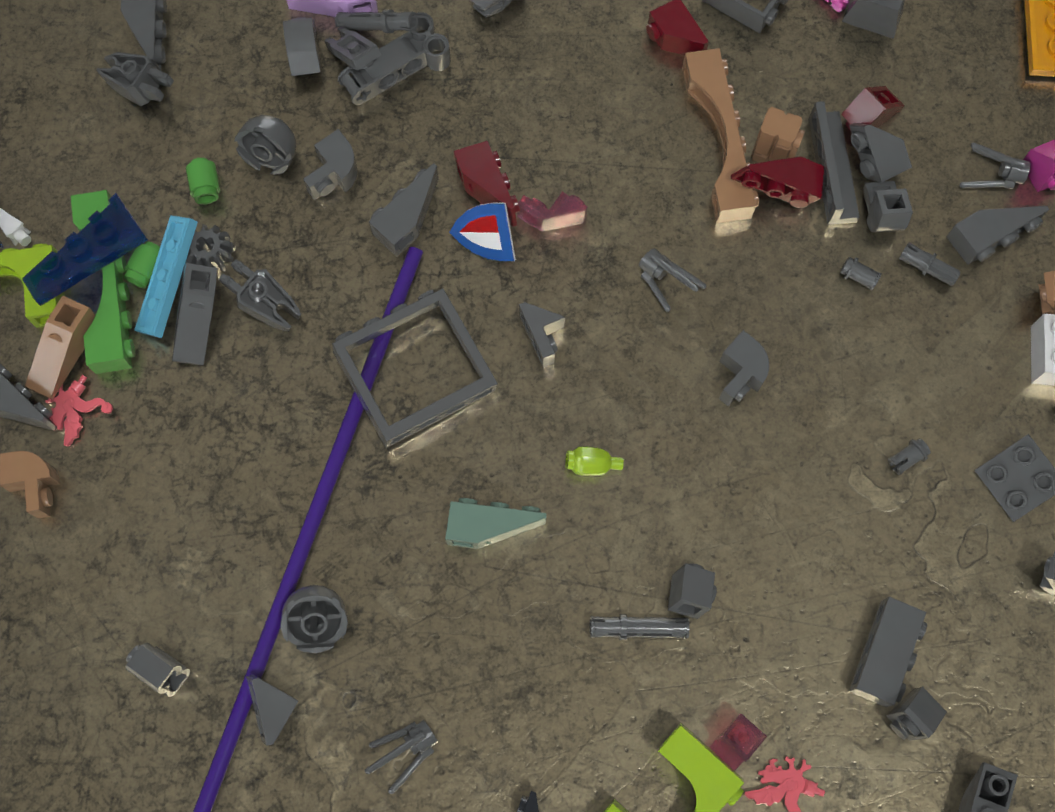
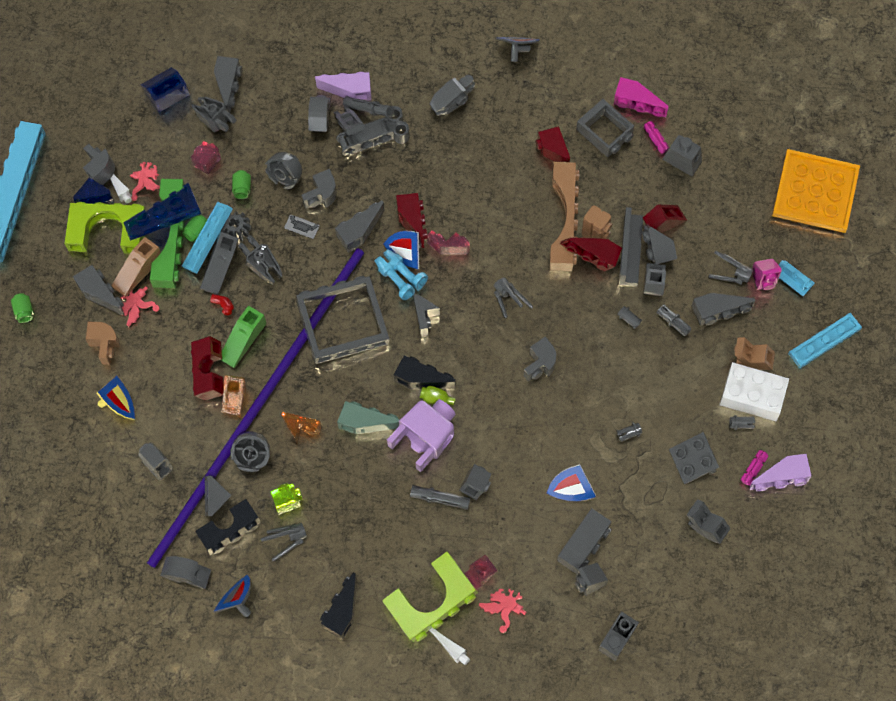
camera: 15 degrees right, 5 degrees down
none -> shield [97,376,135,420]
none -> coral piece [130,162,160,201]
none -> clear blue slope [141,67,190,112]
none -> clear pink brick [191,141,221,175]
none -> dark red arch [191,336,224,401]
none -> black arch [195,499,261,555]
none -> red arm [210,294,234,315]
none -> bright green slope [221,306,267,368]
none -> clear orange slope [221,375,246,415]
none -> clear neon green brick [270,483,302,515]
none -> clear orange slope [282,412,322,444]
none -> sticker [284,215,320,239]
none -> medium azure piece [374,249,428,300]
none -> lavender piece [387,399,456,472]
none -> black slope [393,355,456,389]
none -> shield [547,464,596,501]

